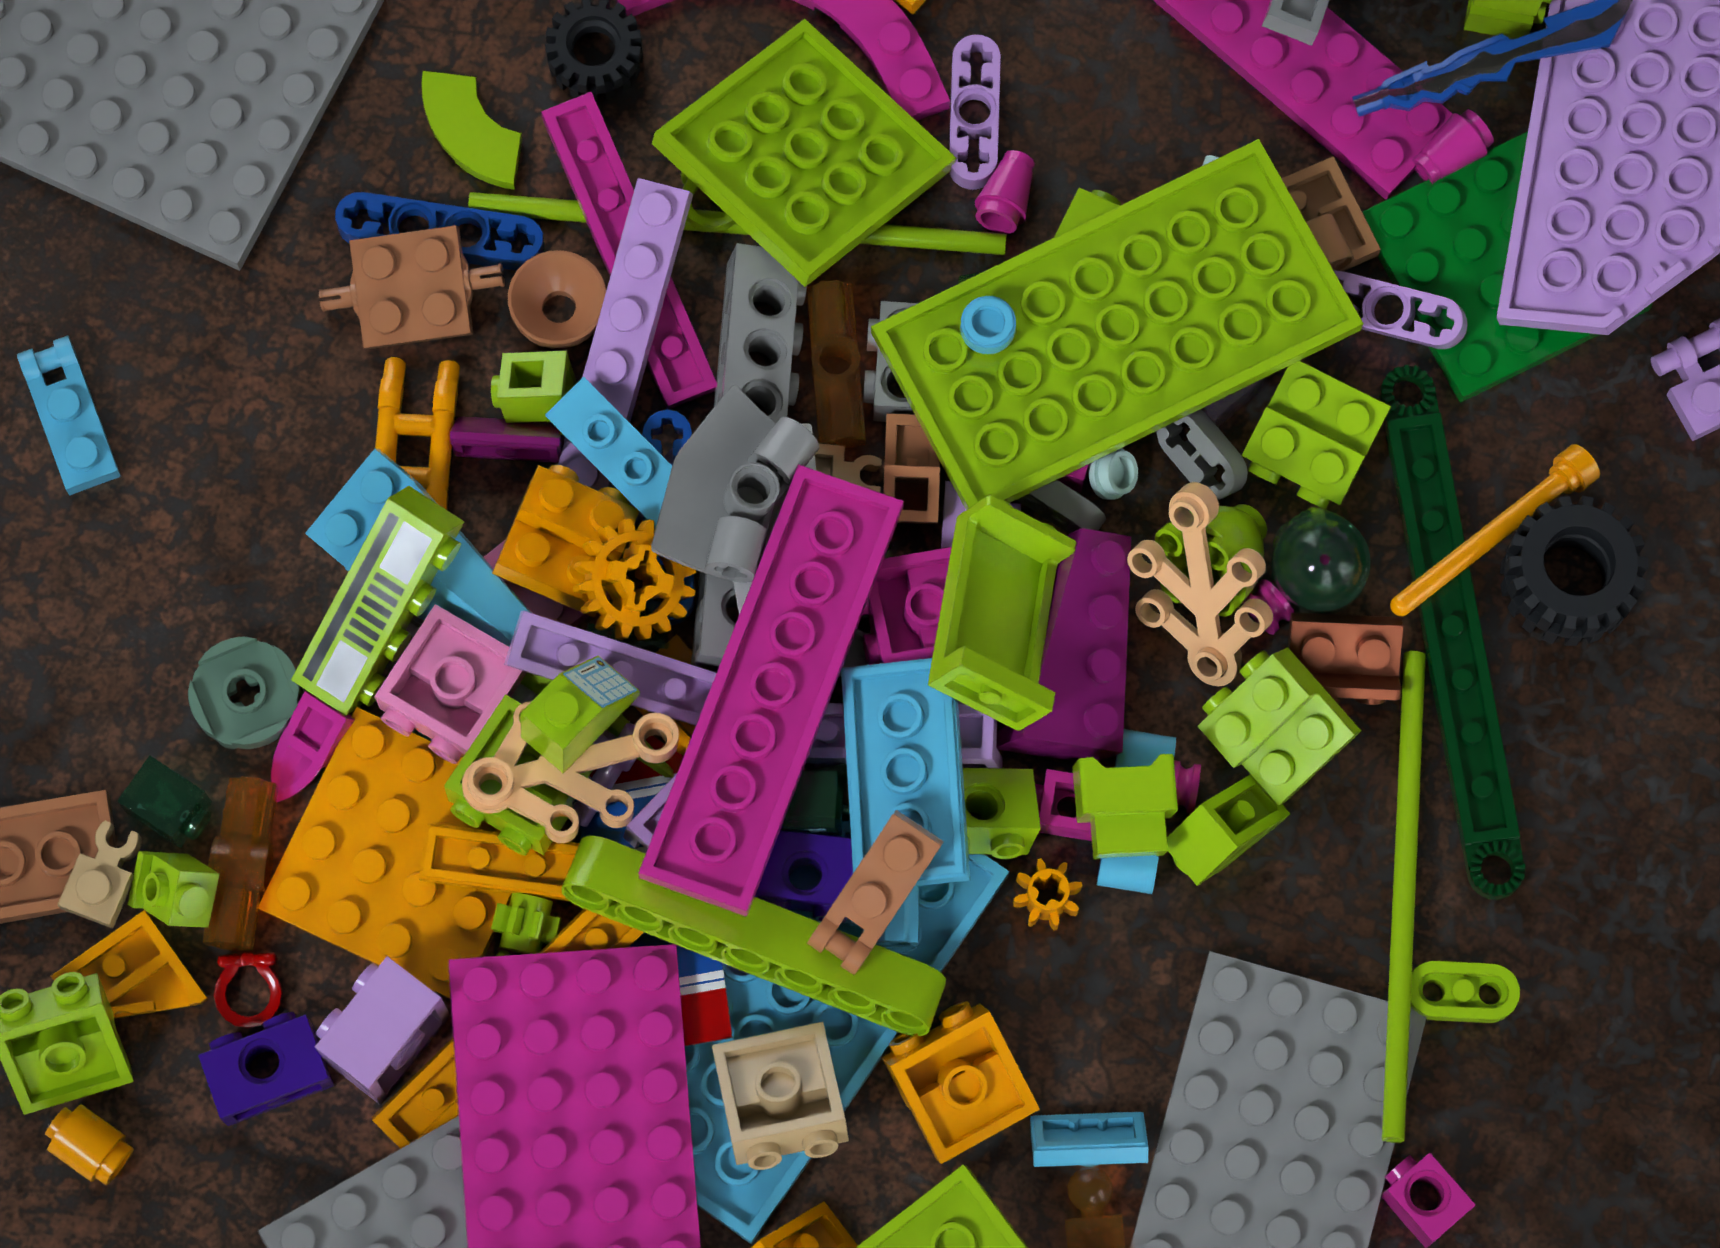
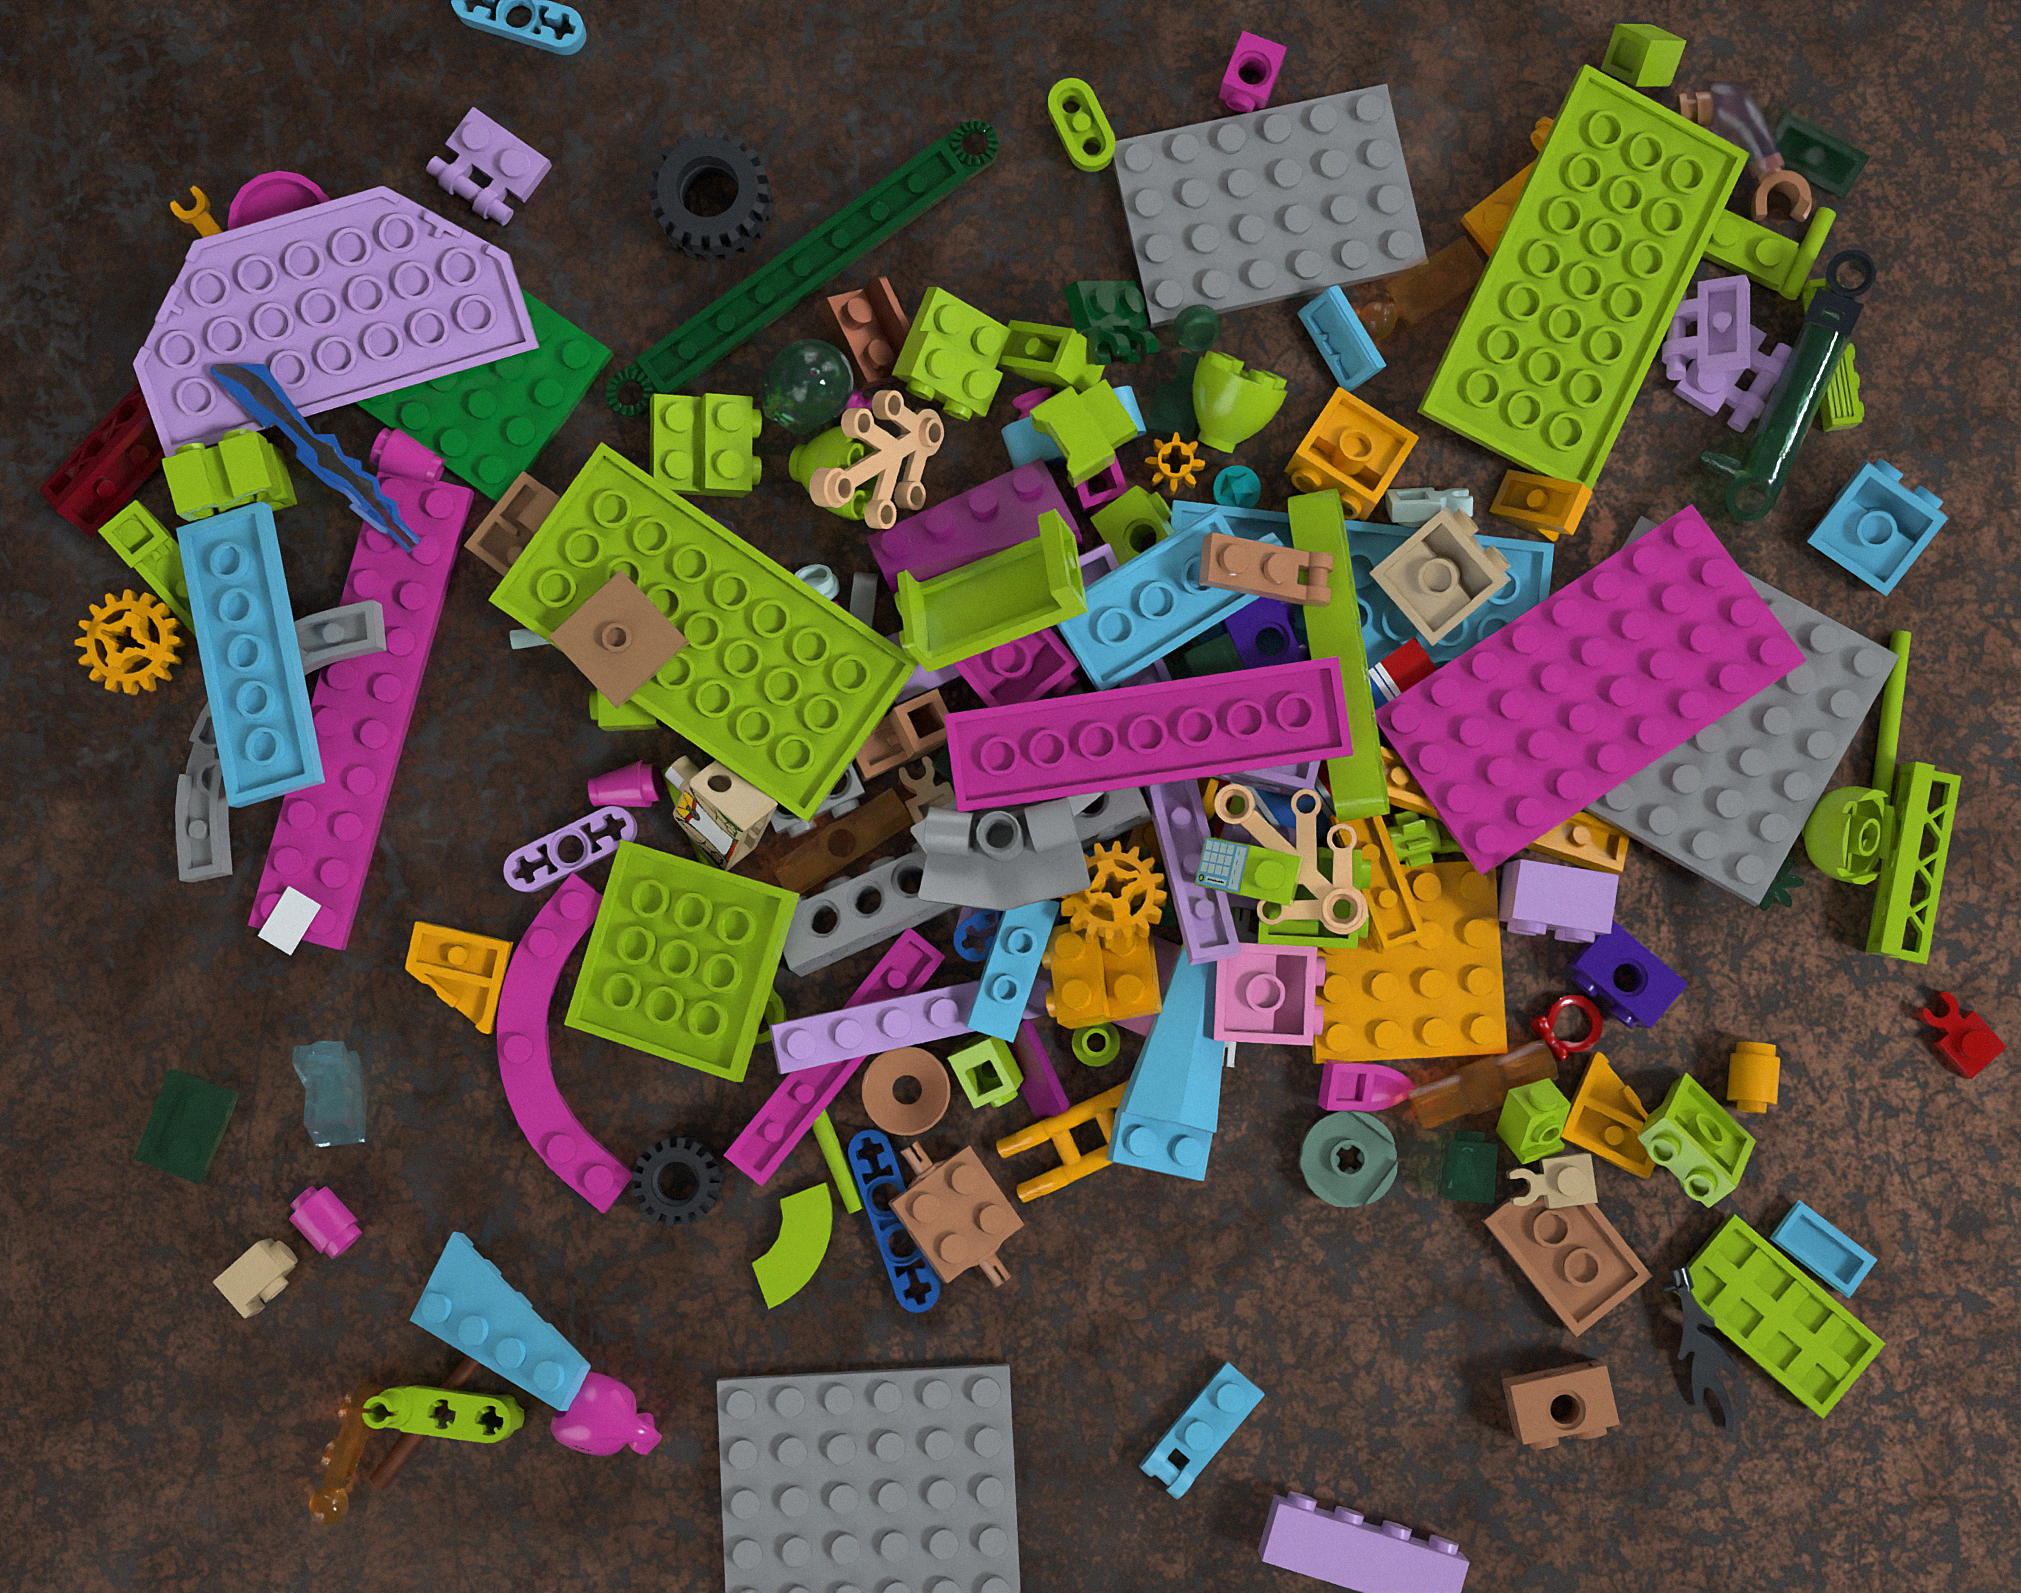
camera: 115 degrees left, 10 degrees up
lime brick [291,486,464,716] -> none
medium azure tile [960,296,1016,354] -> none
light grey beam [1156,409,1248,500] -> none
lavender beam [1333,270,1467,349] -> none
lime piece [1382,651,1426,1143] -> none
light orange piece [1390,444,1600,616] -> none
none -> medium nougat plate [549,570,690,709]
none -> tan torso [665,755,778,871]
none -> dark green plate [1063,281,1159,366]
none -> lime plate [1072,1022,1120,1067]
none -> clear green plate [1146,351,1200,443]
none -> clear green plate [1173,304,1221,351]
none -> lime piece [1193,351,1288,453]
none -> teal tile [1212,465,1261,509]
none -> light aqua plate [1385,487,1473,528]

